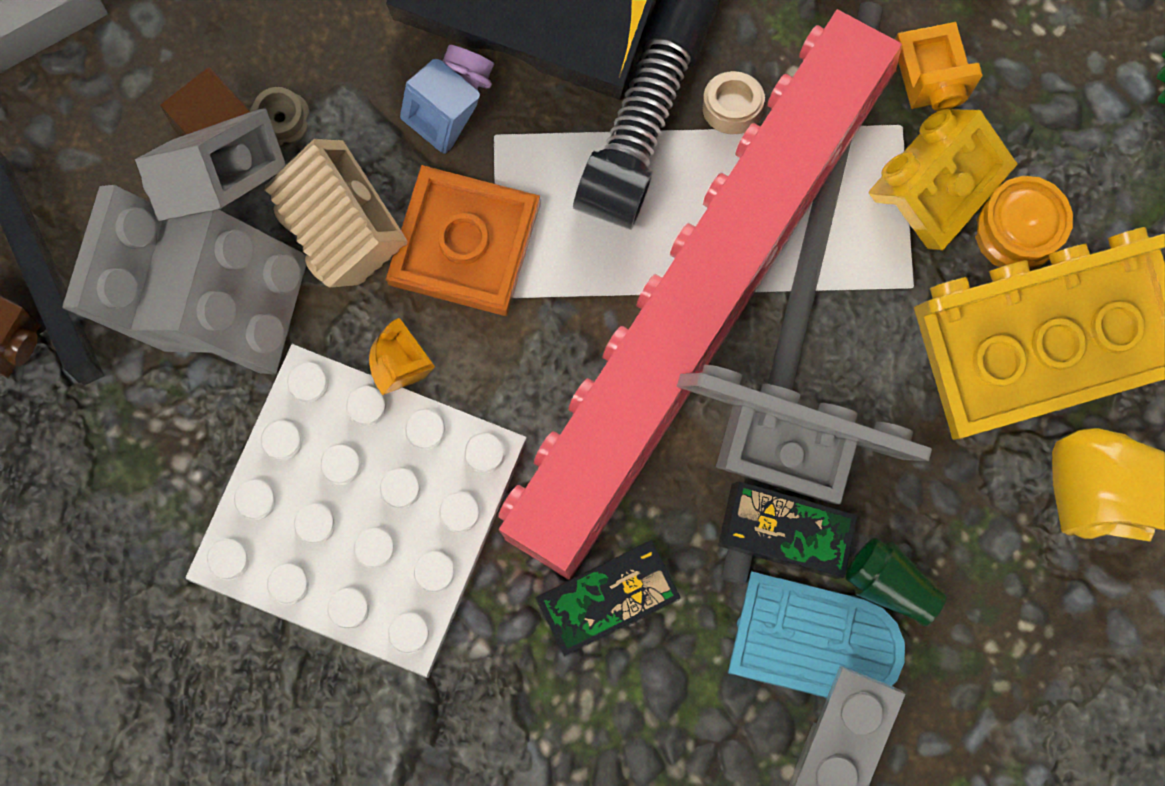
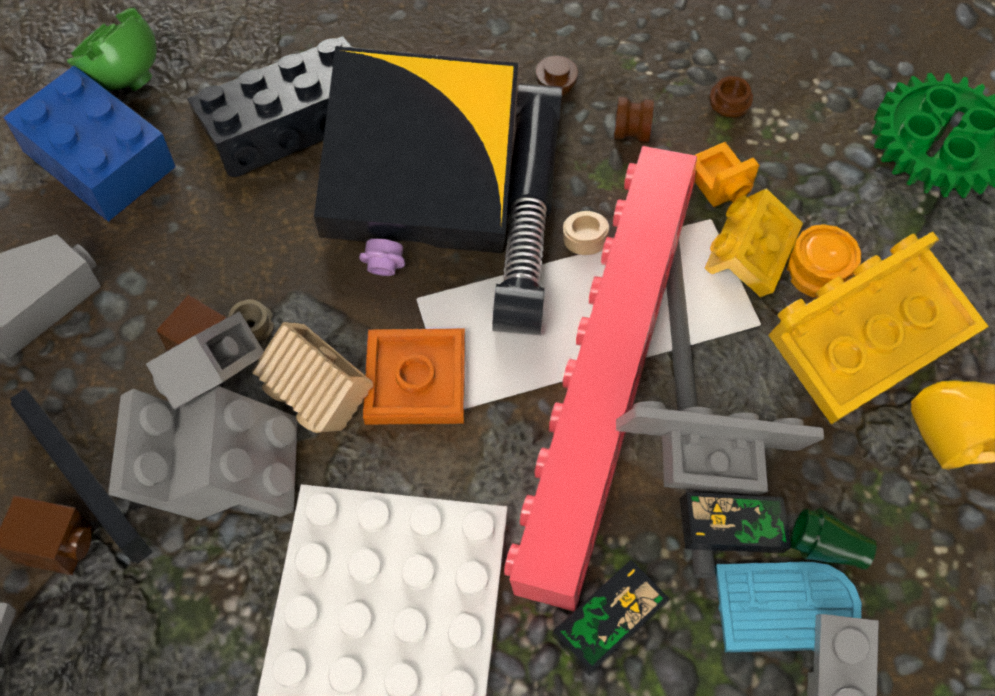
camera: 10 degrees left, 15 degrees down
light orange tile [369,318,435,395] -> none
medium blue slope [400,59,480,154] -> none

